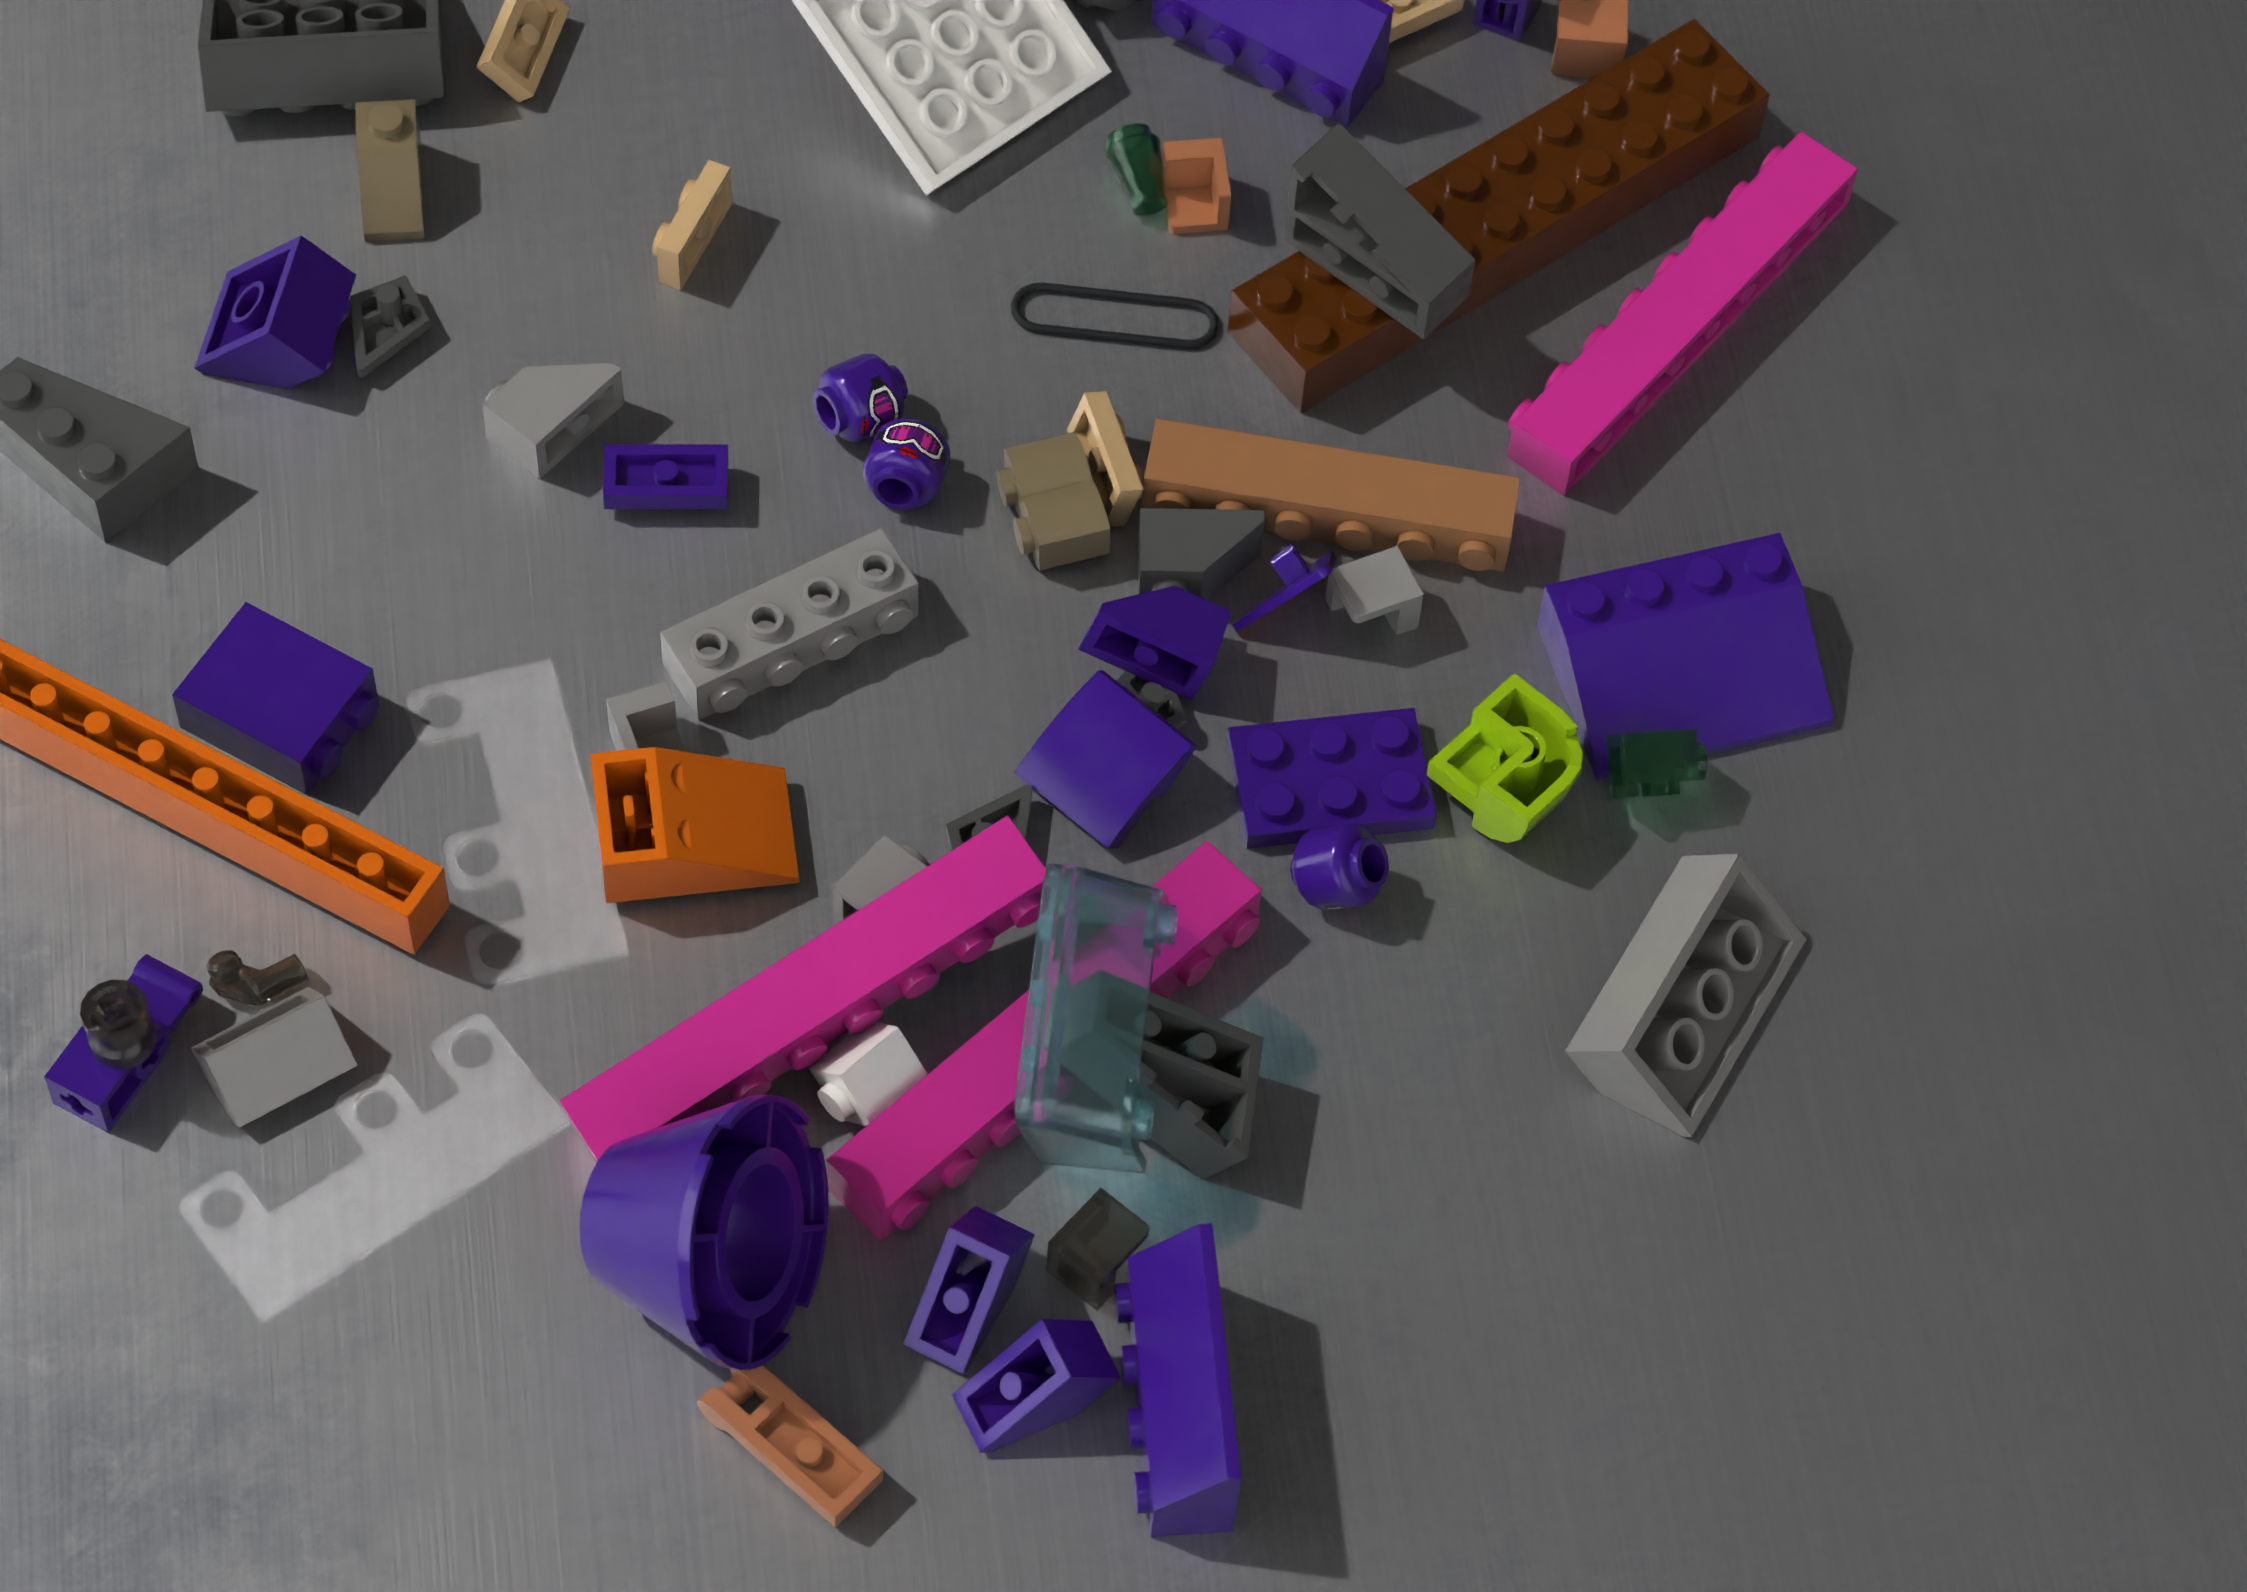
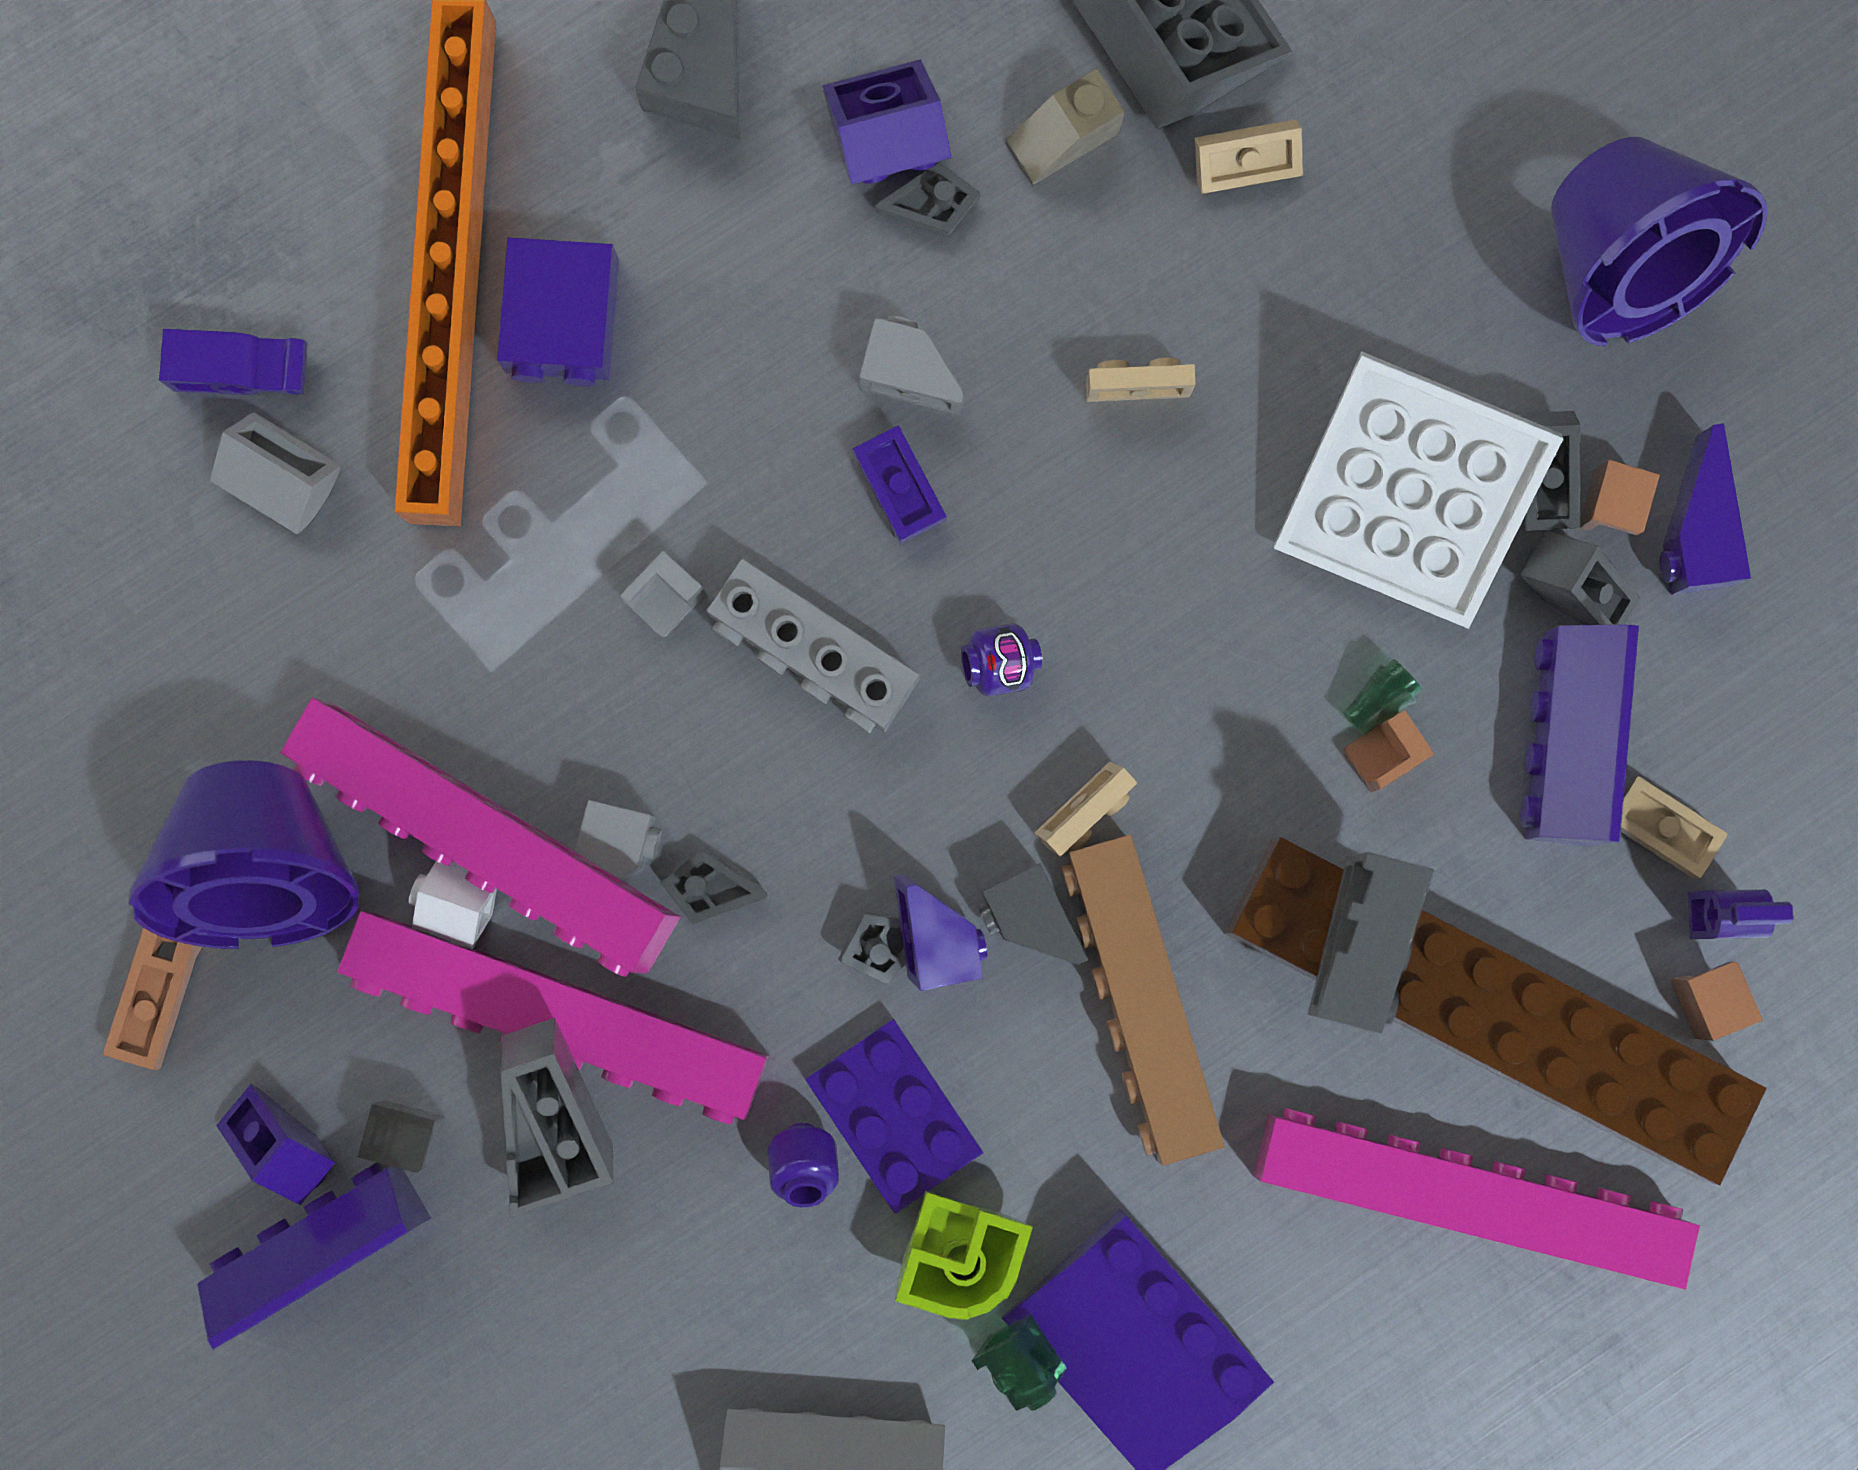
camera: 65 degrees right, 25 degrees up
clear smoke wheel [80,980,157,1069] -> none
clear piece [179,1013,569,1321] -> none
clear smoke arm [206,950,309,1007] -> none
orange slope [590,747,799,904] -> none
dark purple head [813,353,908,442] -> none
dark purple slope [903,1206,1035,1374] -> none
dark tan brick [996,432,1110,571] -> none
black piece [1011,283,1219,349] -> none
dark purple slope [1014,670,1198,849] -> none
clear light blue windscreen [1015,863,1178,1174] -> none
dark purple piece [1231,544,1337,632] -> none
light grey panel [1325,546,1424,636] -> none

